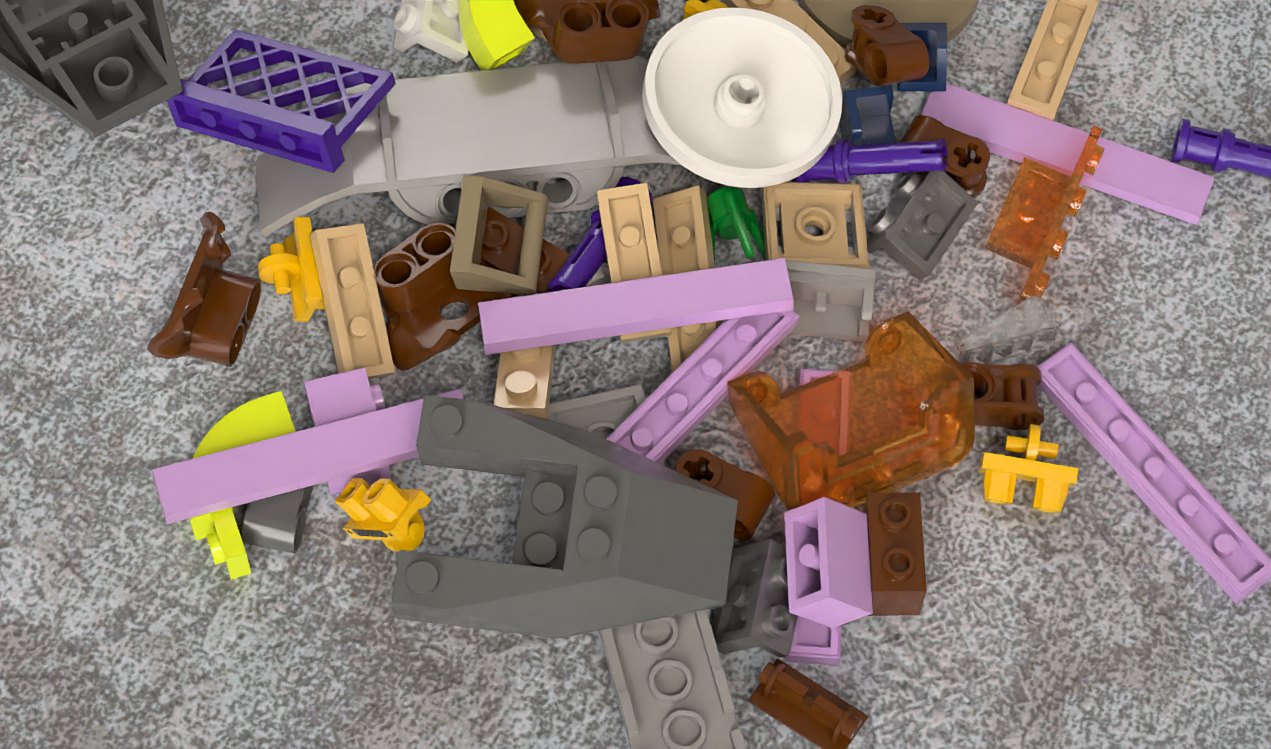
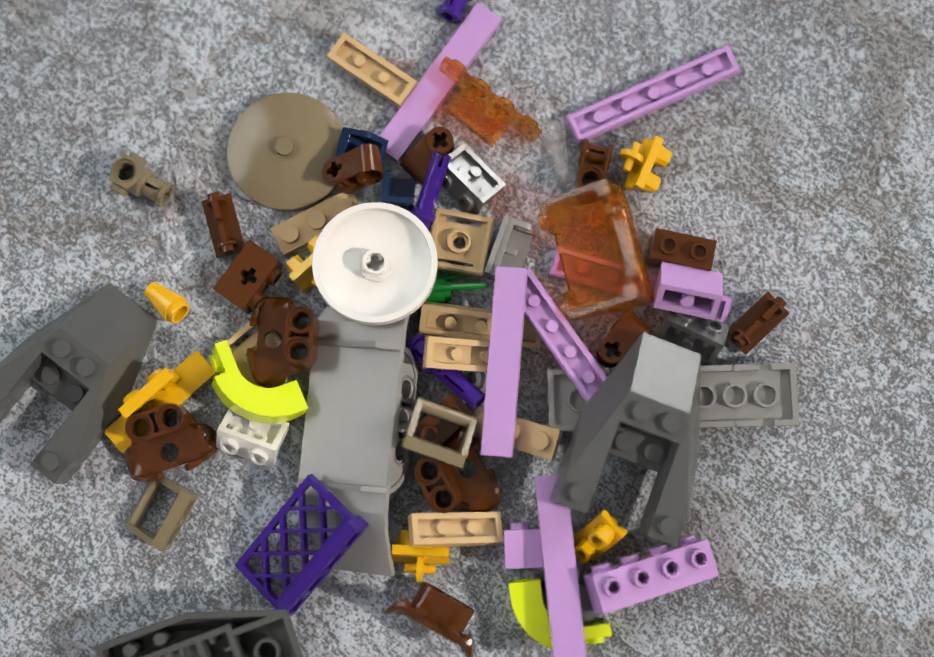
camera: 70 degrees left, 20 degrees up
none -> lavender brick [583,535,719,614]

